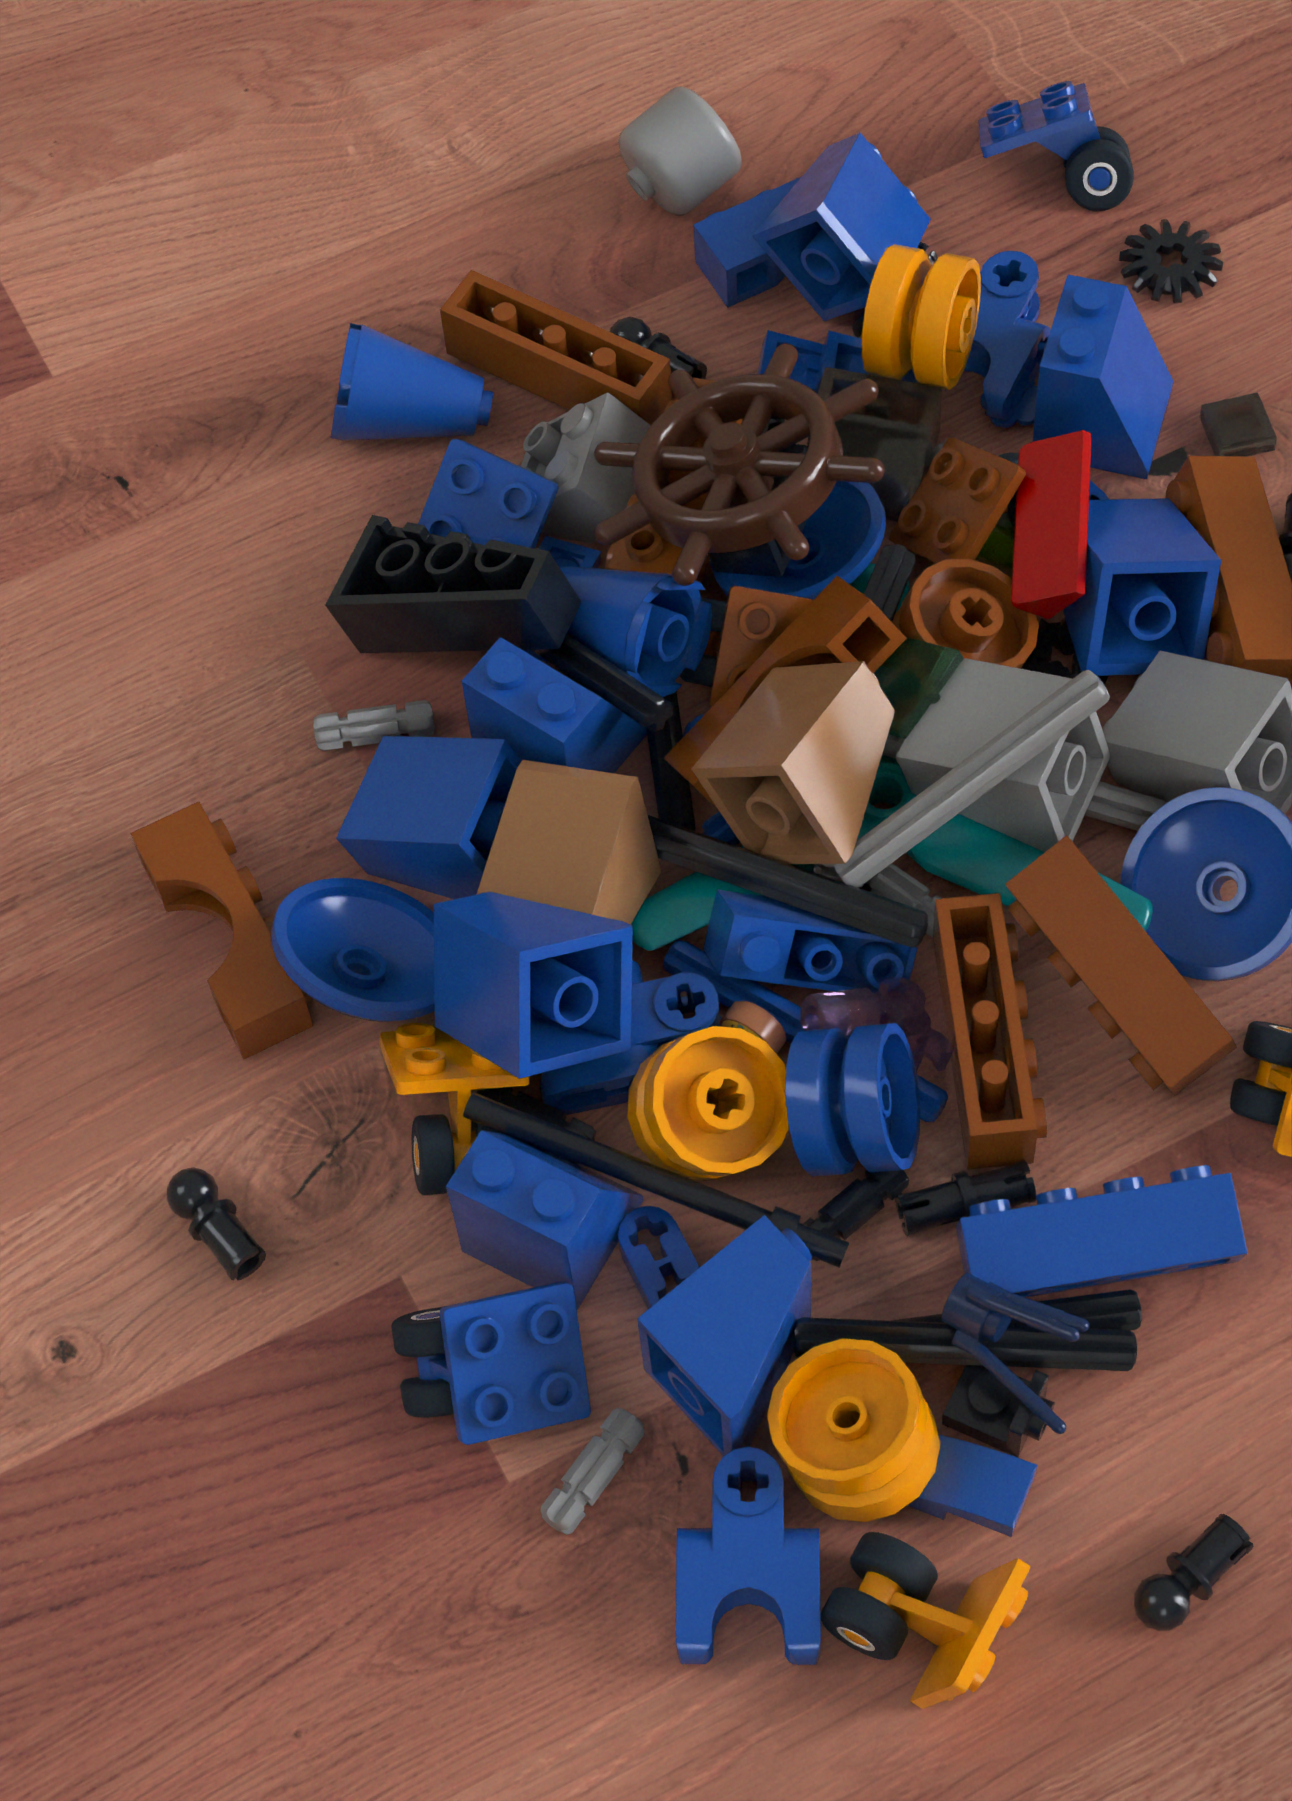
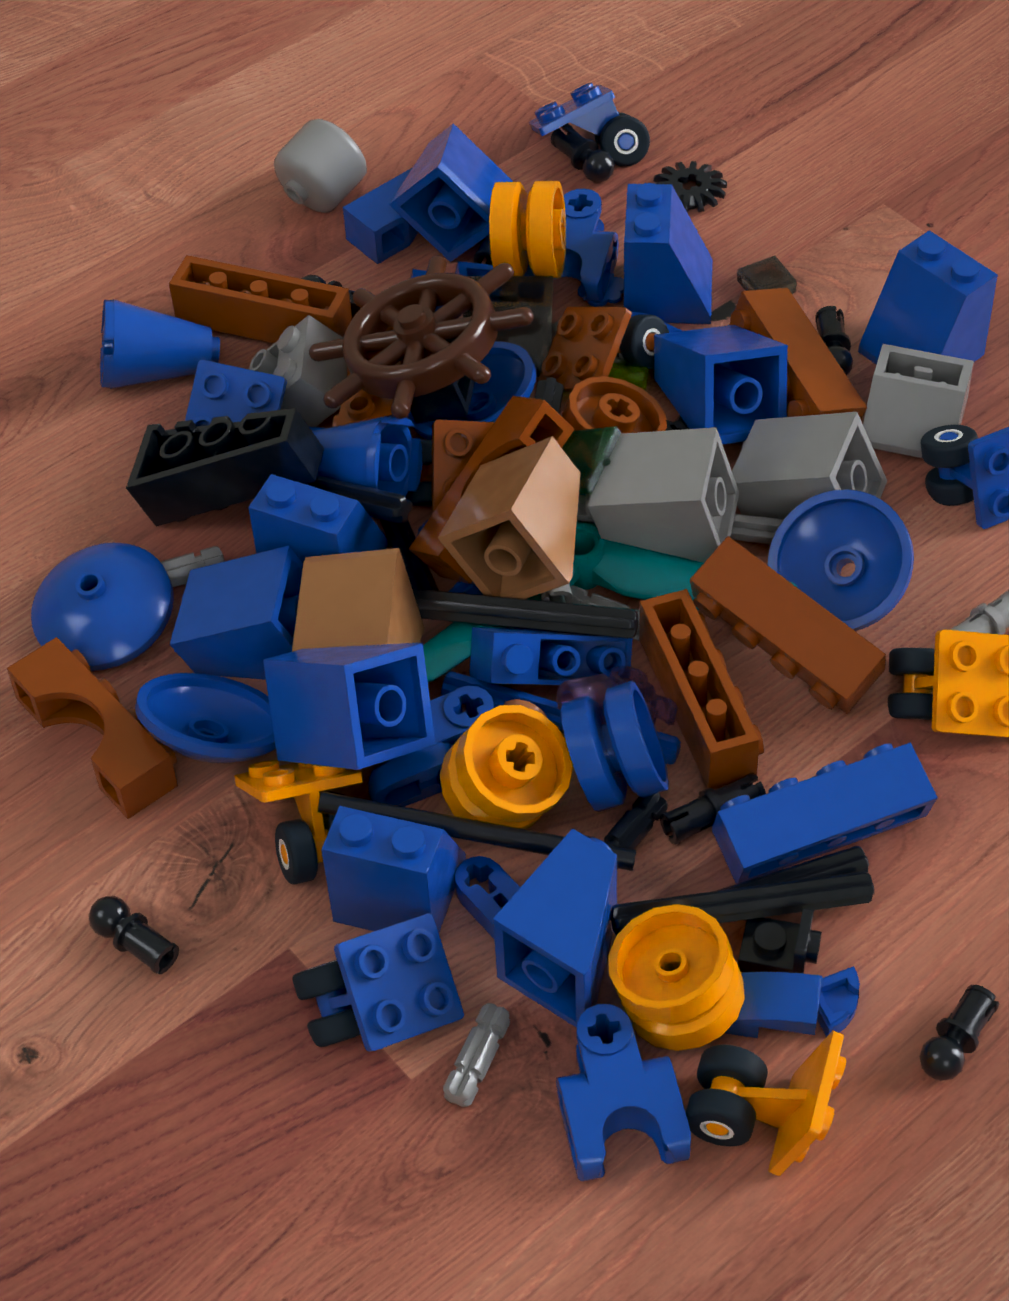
camera: 15 degrees left, 10 degrees down
light grey axle [833,670,1110,888] -> none
dark blue plant [942,1273,1089,1434] -> none
red slope [1011,430,1092,619] -> none
none -> blue dish [31,542,174,671]
none -> black pin [551,123,615,183]
none -> blue tile [817,966,860,1037]

